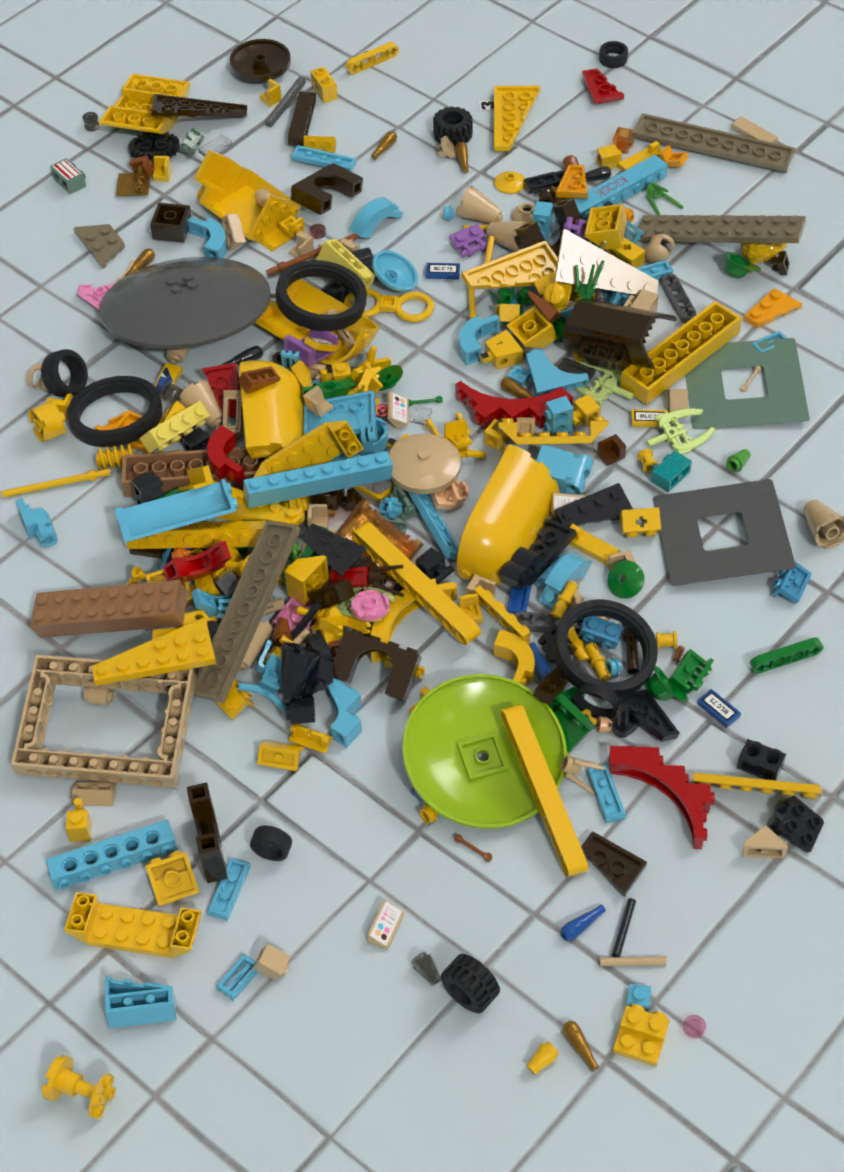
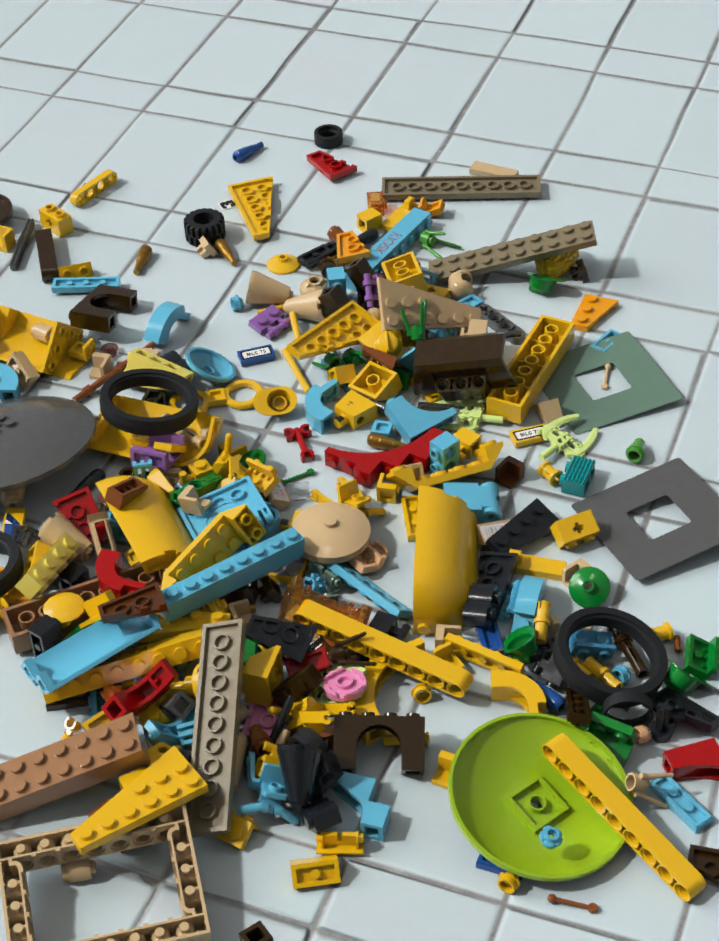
camera: 20 degrees left, 10 degrees down
none -> yellow dish [43,592,85,627]
none -> reddish brown wing [97,582,169,624]
none -> blue piece [232,142,264,162]
none -> yellow bracket [240,458,281,498]
none -> yellow piece [253,386,297,416]
none -> red bar [283,424,315,463]
none -> yellow plate [411,683,432,704]
none -> green piece [504,626,538,664]
none -> medium azure plate [539,826,563,849]

